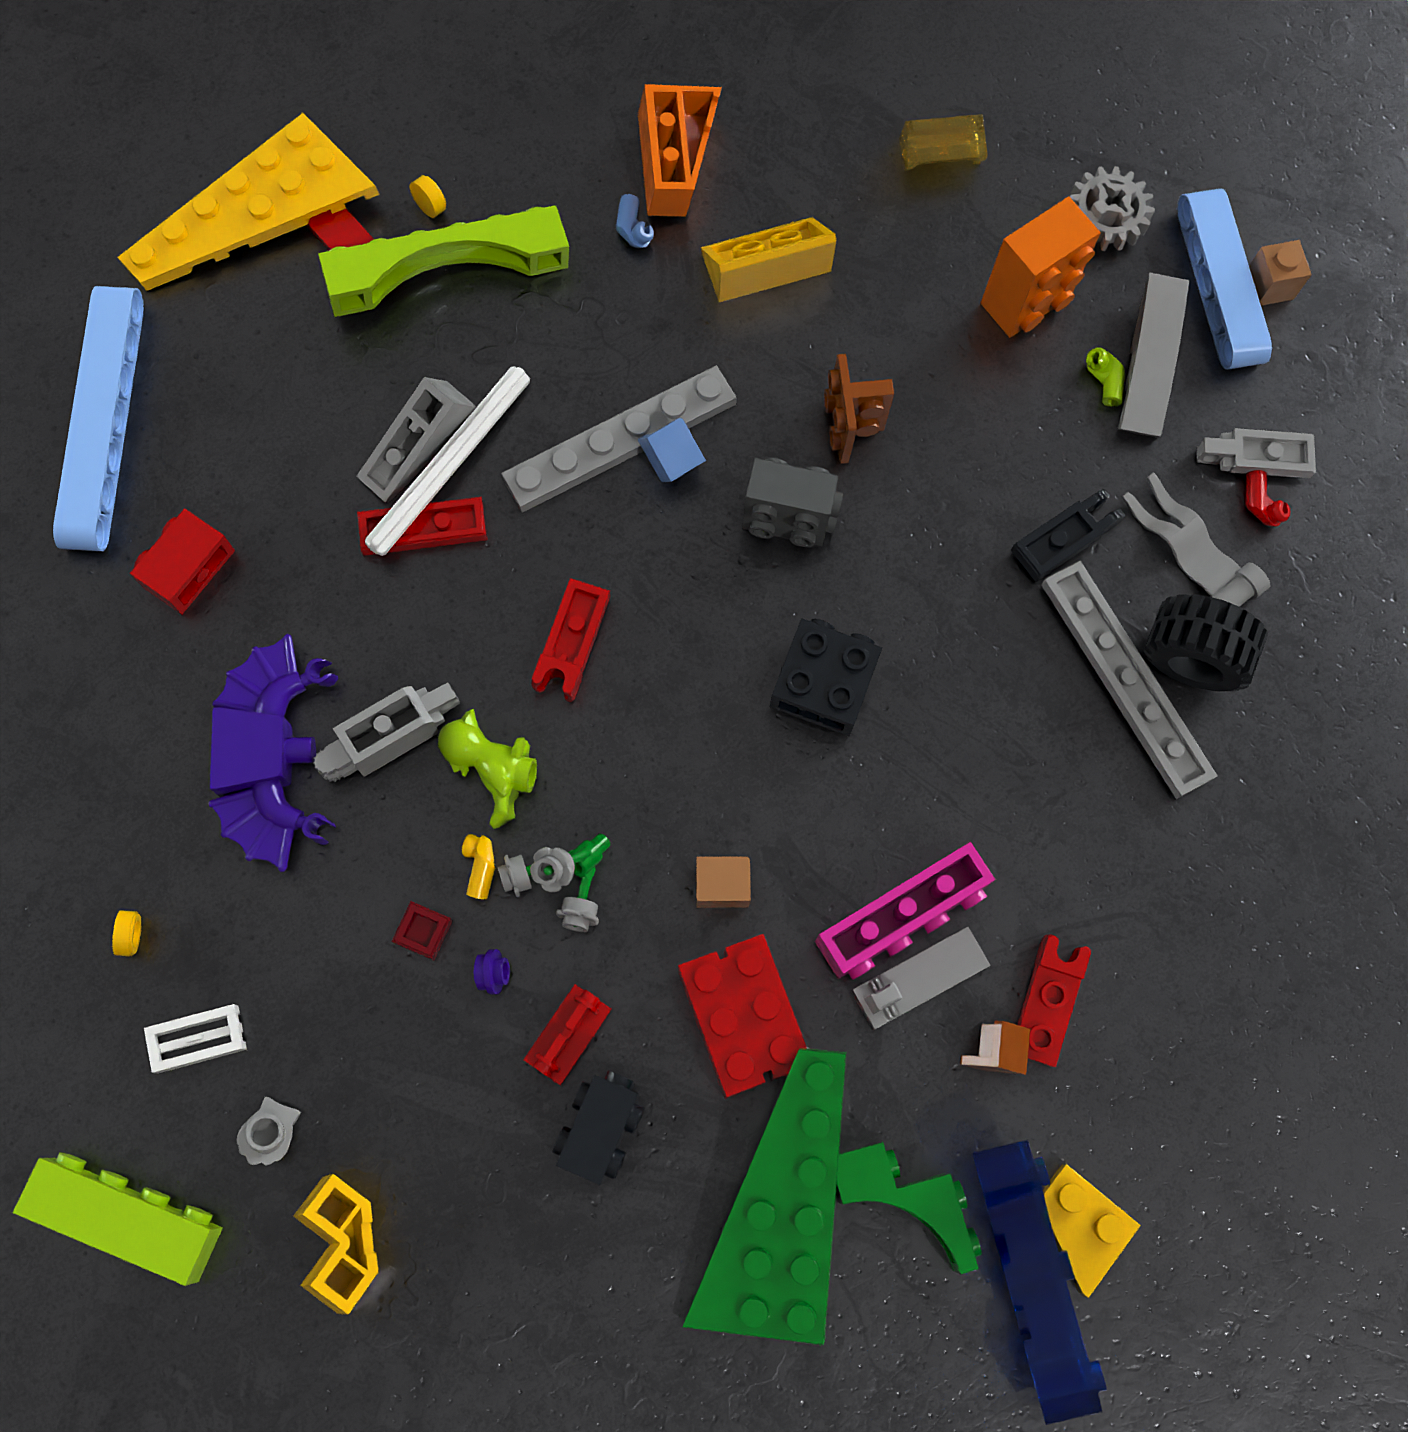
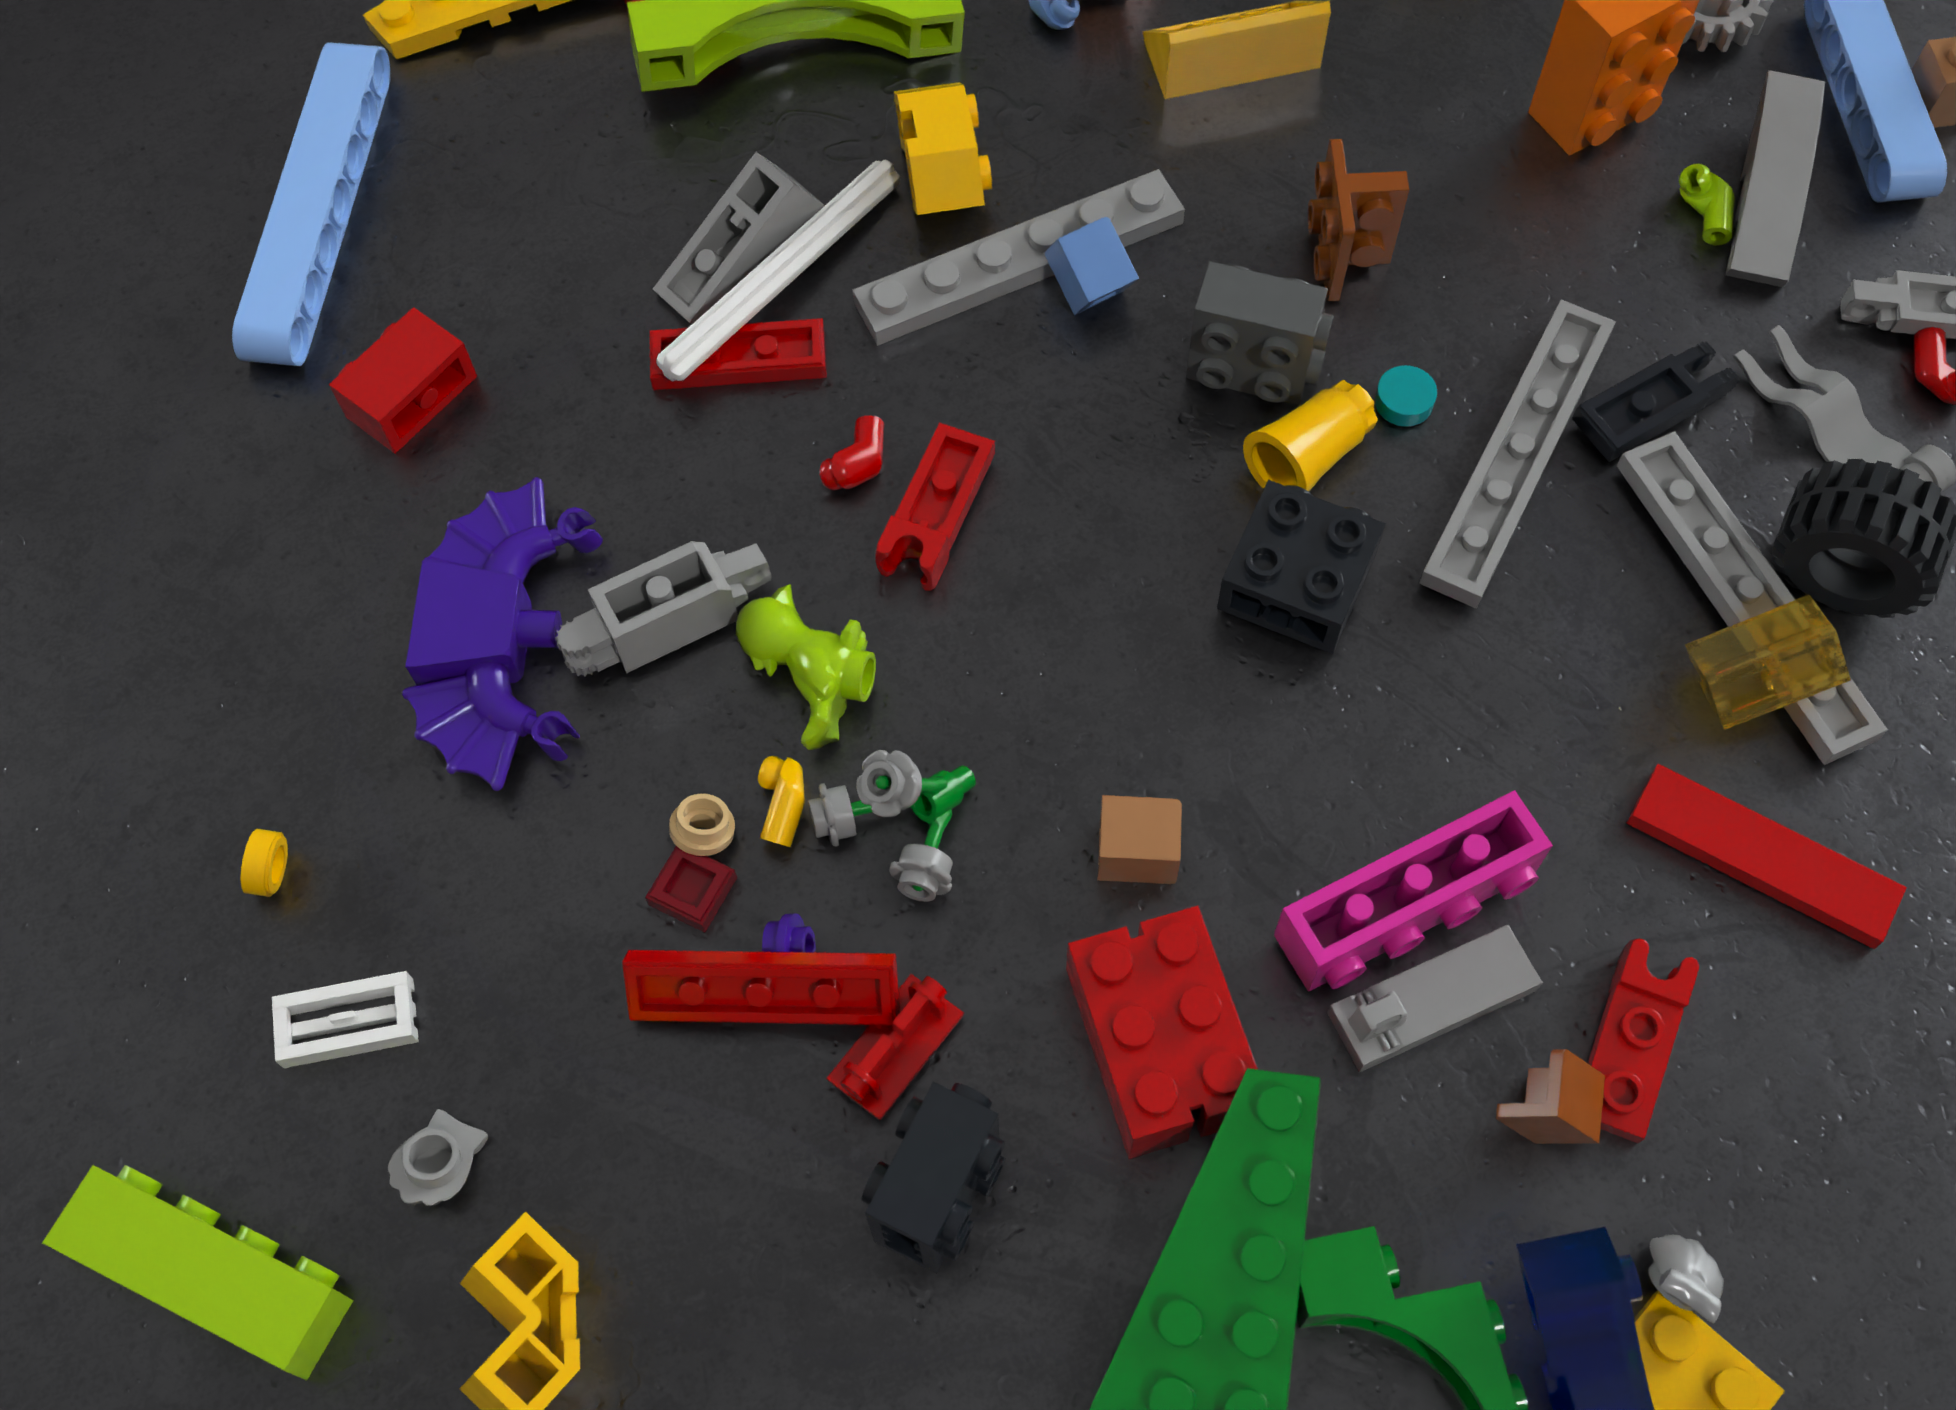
camera: 10 degrees right, 10 degrees down
none -> red tile [622,950,900,1025]
none -> tan plate [669,793,735,856]
none -> red arm [819,415,884,491]
none -> yellow brick [893,82,992,215]
none -> yellow plant [1243,380,1378,491]
none -> teal tile [1375,365,1437,427]
none -> light grey plate [1419,299,1616,609]
none -> red tile [1626,763,1907,949]
none -> light grey animal [1649,1235,1724,1323]
none -> clear yellow hinge [1685,595,1851,730]

